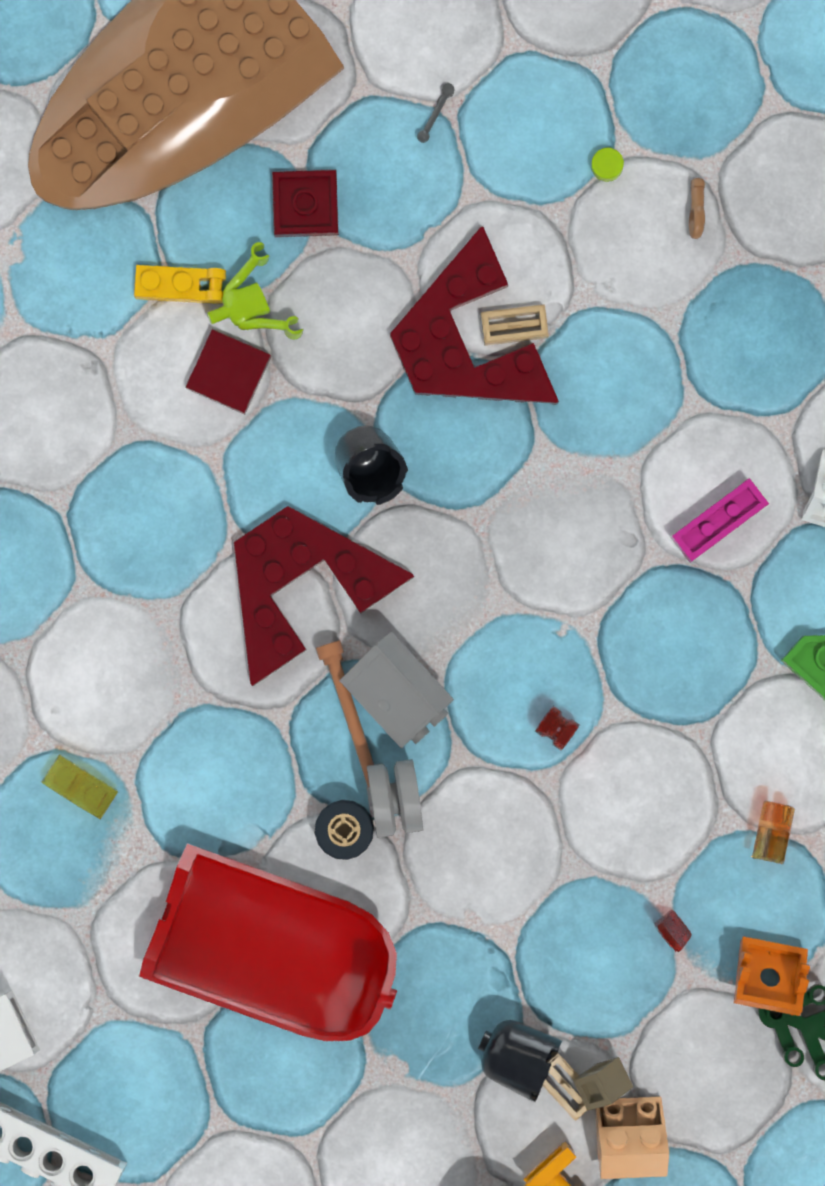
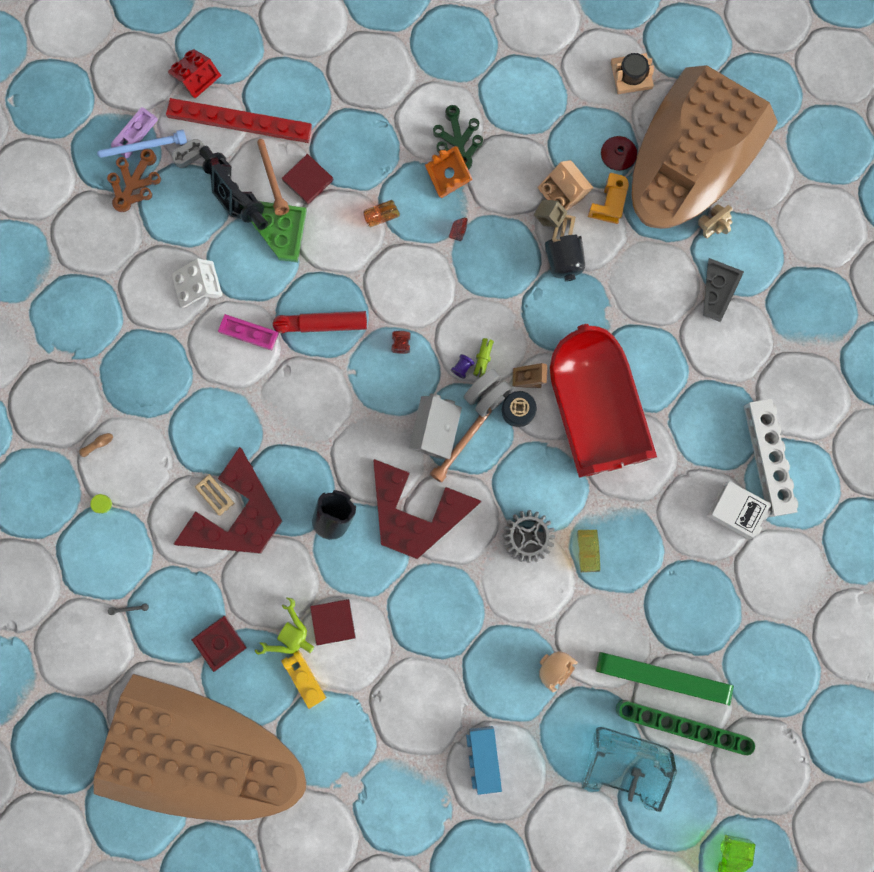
camera: 125 degrees left, 5 degrees down
none -> red piece [273,311,367,334]
none -> dark purple bush [451,354,475,379]
none -> lime pin [473,338,494,377]
none -> light grey gear [502,510,555,563]
none -> medium nougat slope [512,363,547,388]

